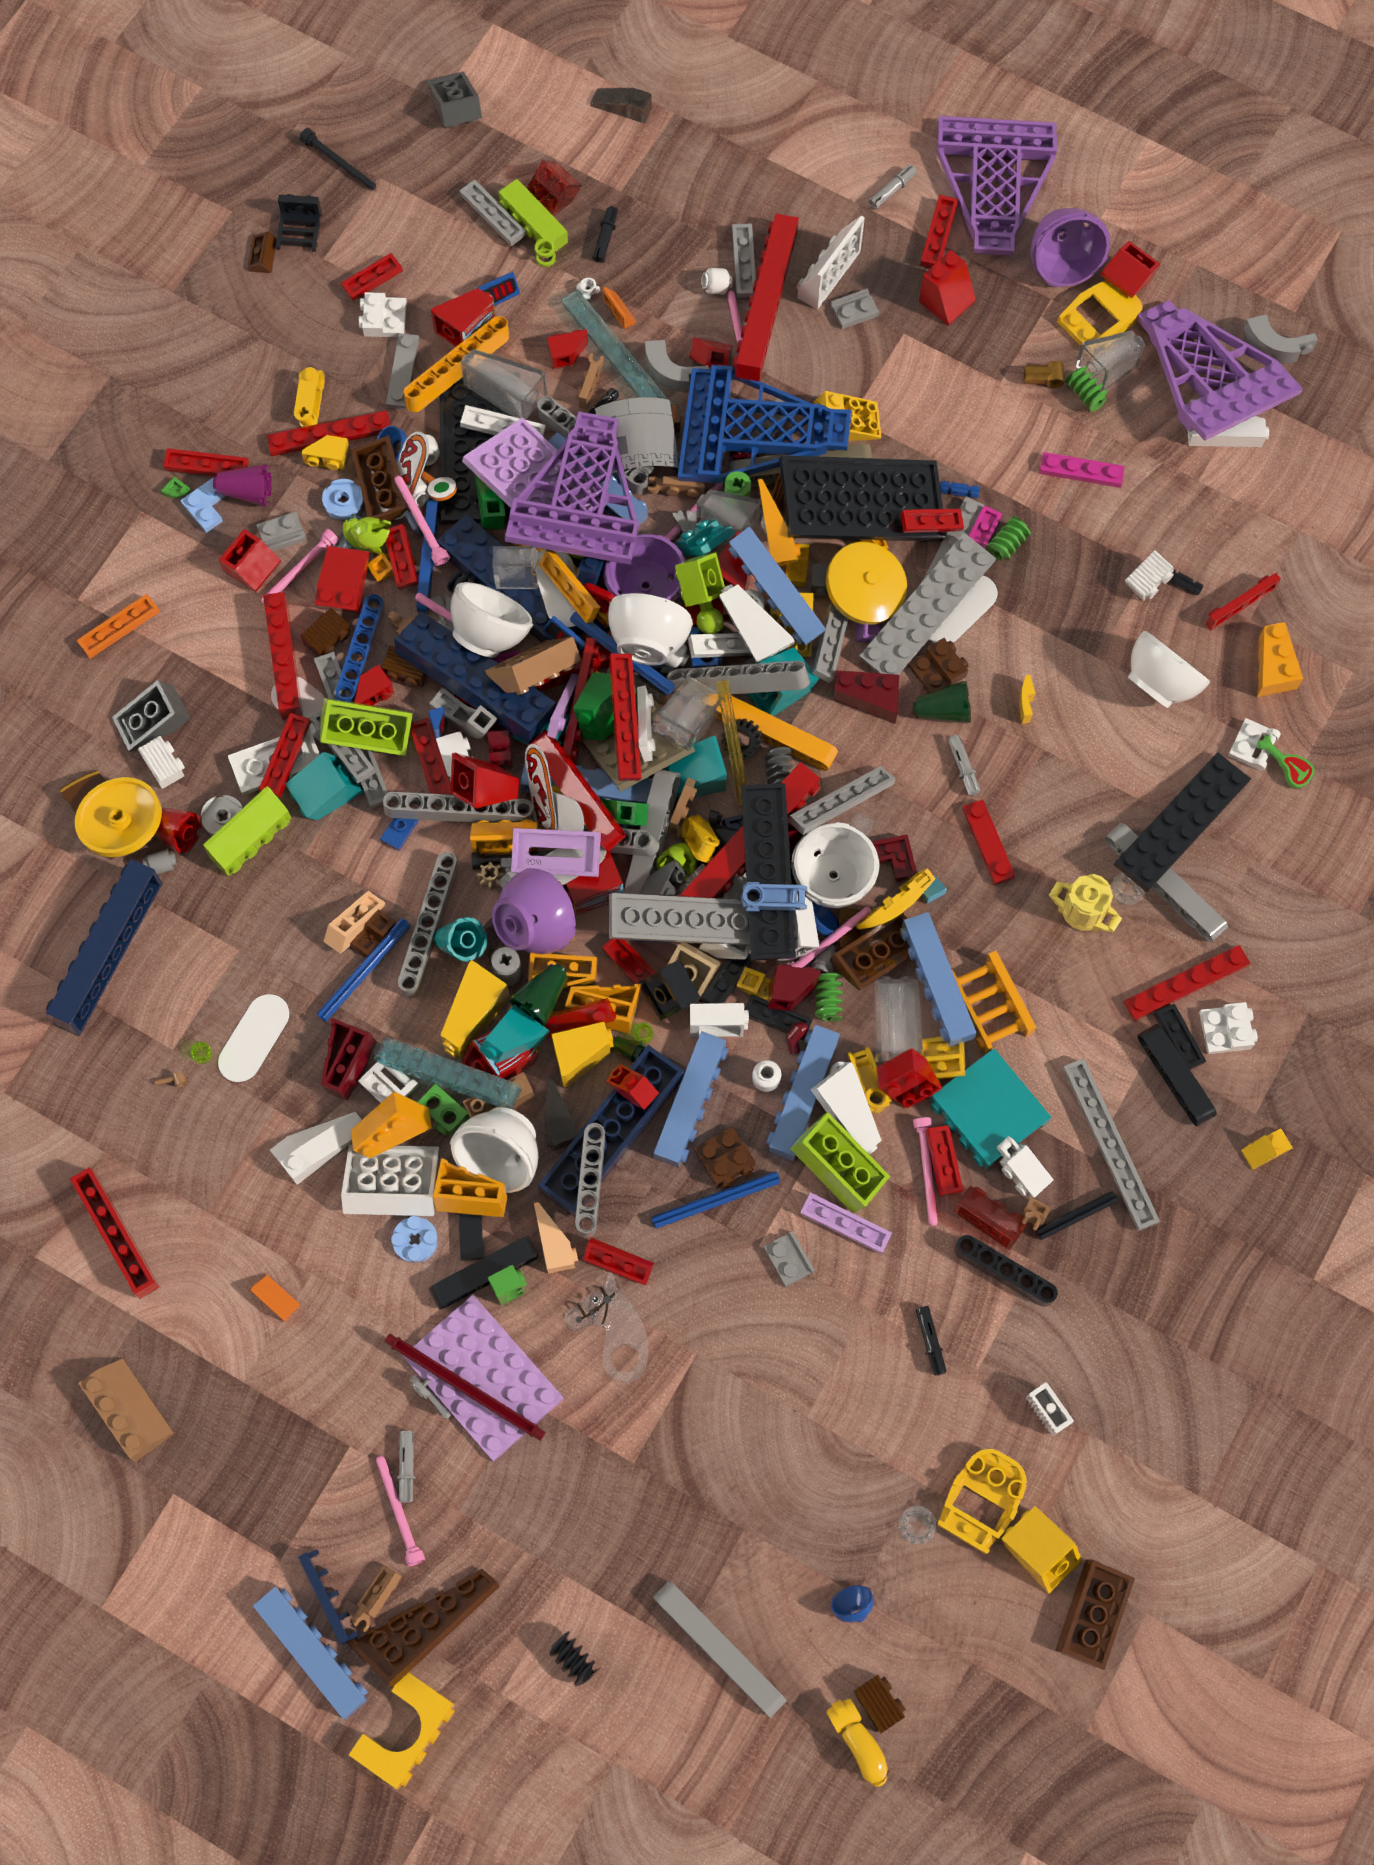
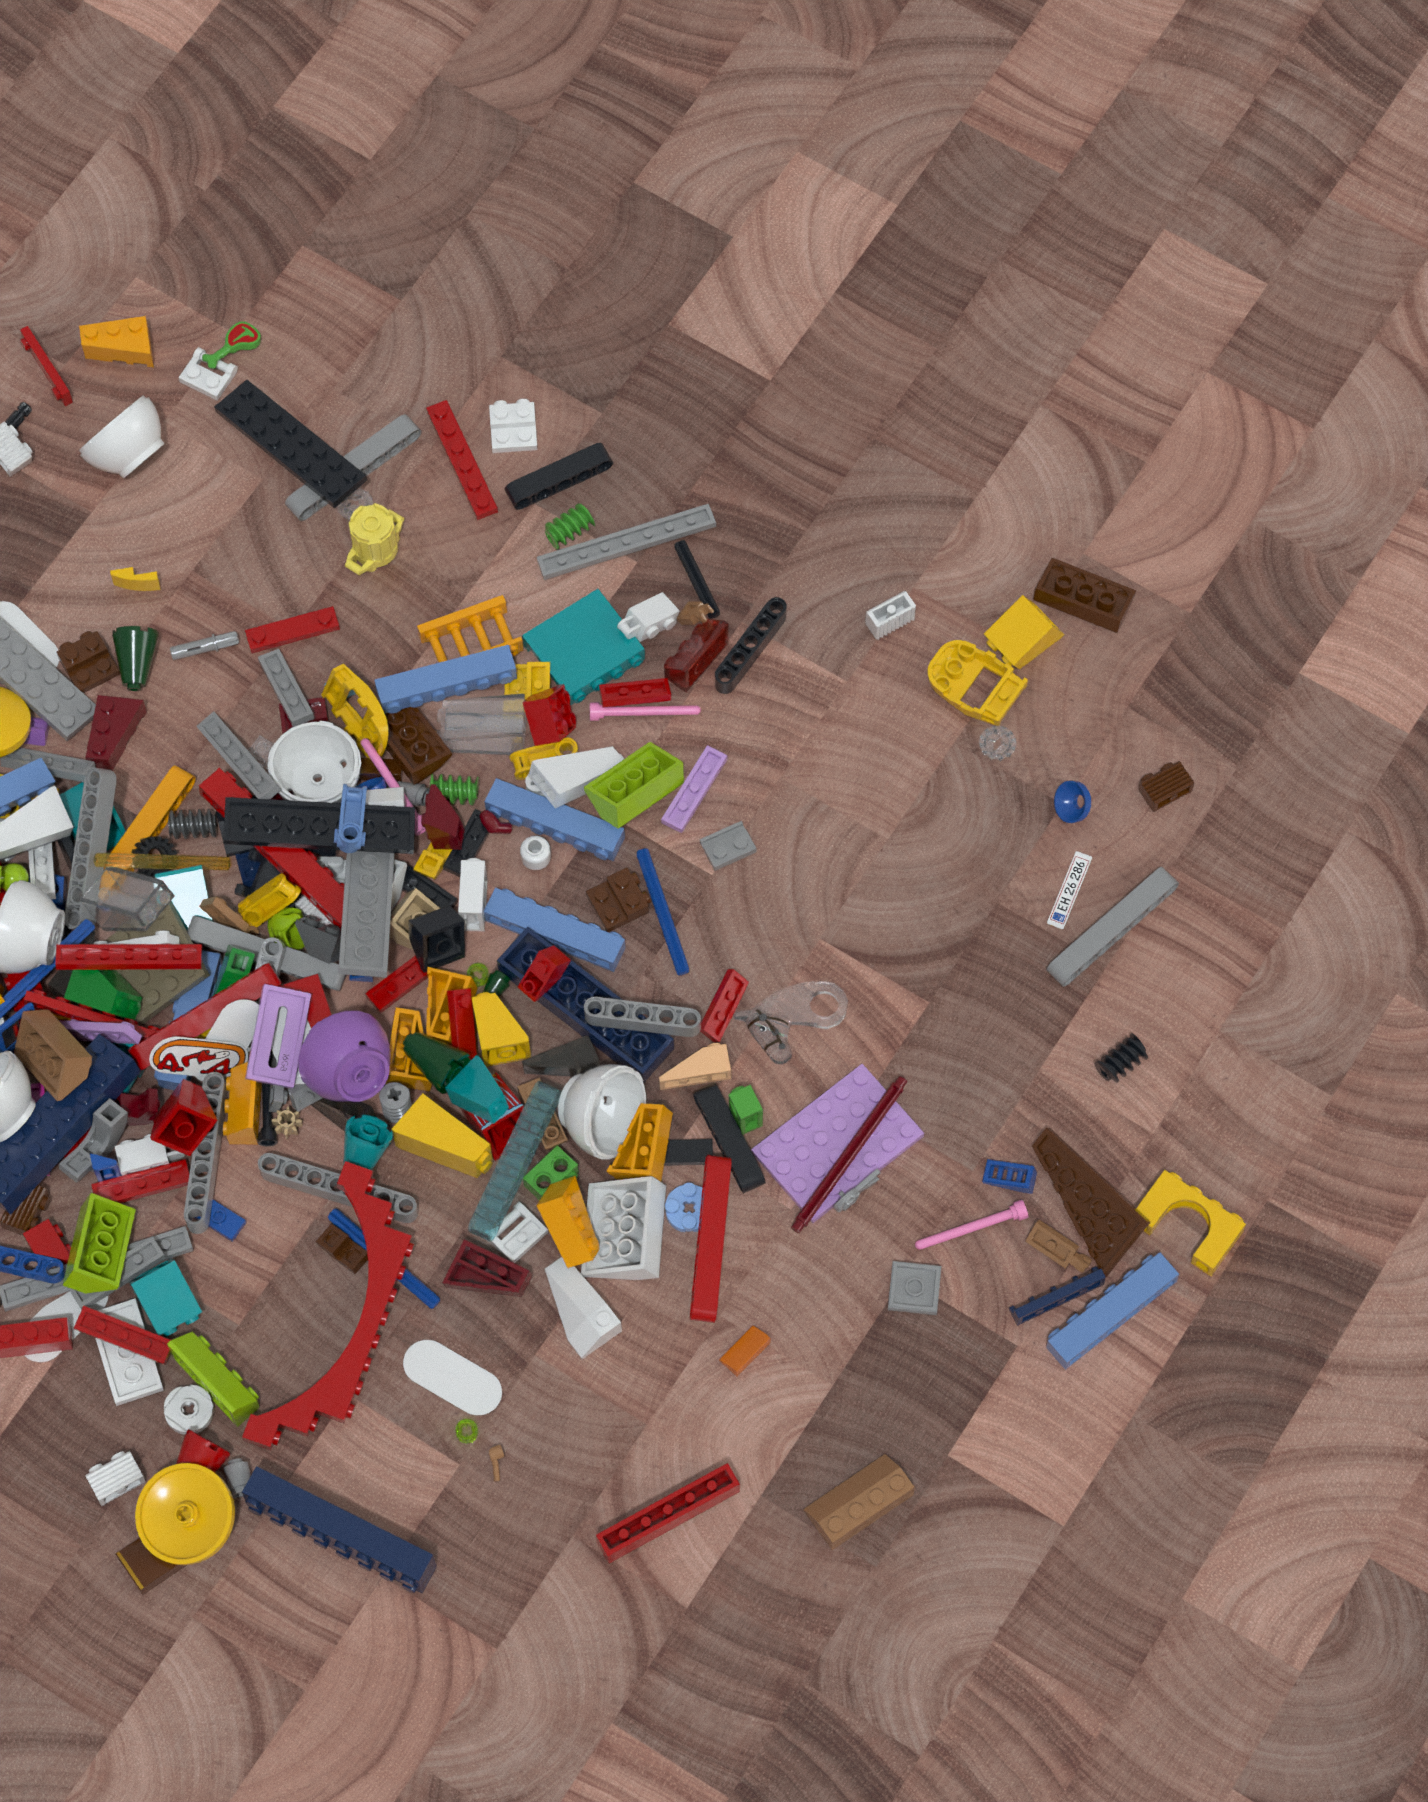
camera: 85 degrees left, 5 degrees down
dark grey slope [112,680,190,752] -> none
light nougat slope [323,891,385,954] -> none
light grey axle [397,1431,416,1503] -> none
yellow piece [826,1699,888,1787] -> none
black axle [916,1306,947,1376] -> none
black tile [1154,1003,1206,1070] -> none
yellow slope [1241,1129,1293,1170] -> none
none -> red arch [242,1161,414,1451]
none -> light grey plate [258,649,314,727]
none -> bright green piece [545,503,595,550]
none -> red beam [690,1155,731,1323]
none -> light grey plate [888,1261,942,1315]
none -> blue slope [982,1159,1037,1194]
none -> white sticker [1047,851,1092,929]

